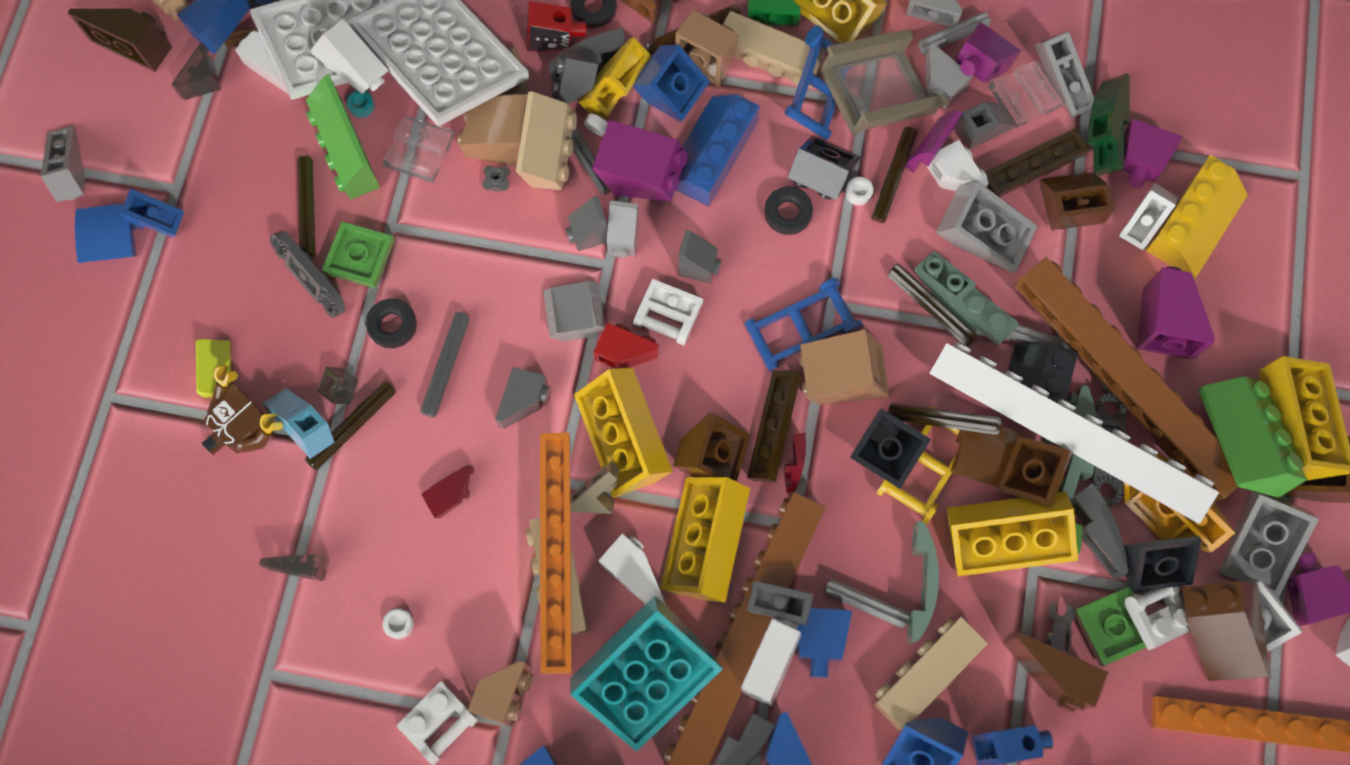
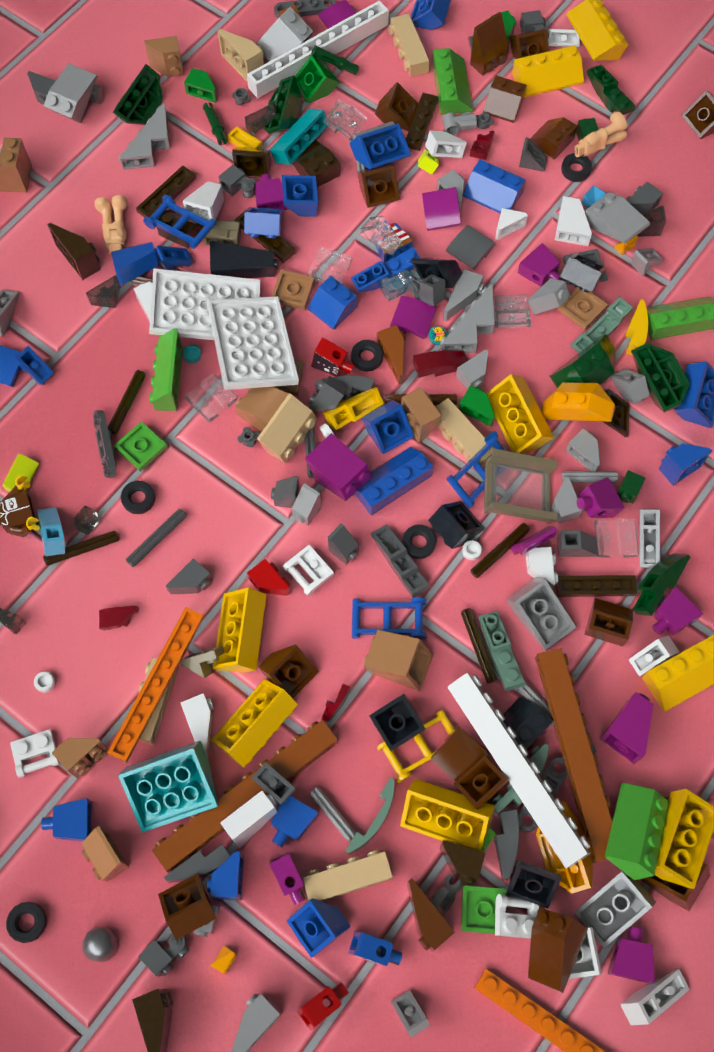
camera: 25 degrees right, 5 degrees down
white slope [310,18,388,94] -> none
light grey slope [543,281,605,342] -> none
dark brown plate [747,370,802,482] -> none
dark brown axle [888,403,1002,435] -> none
none -> magenta torso [269,852,306,905]
none -> dark grey slope [371,525,430,598]
none -> dark brown slope [440,840,485,885]
none -> dark green brick [617,470,645,504]

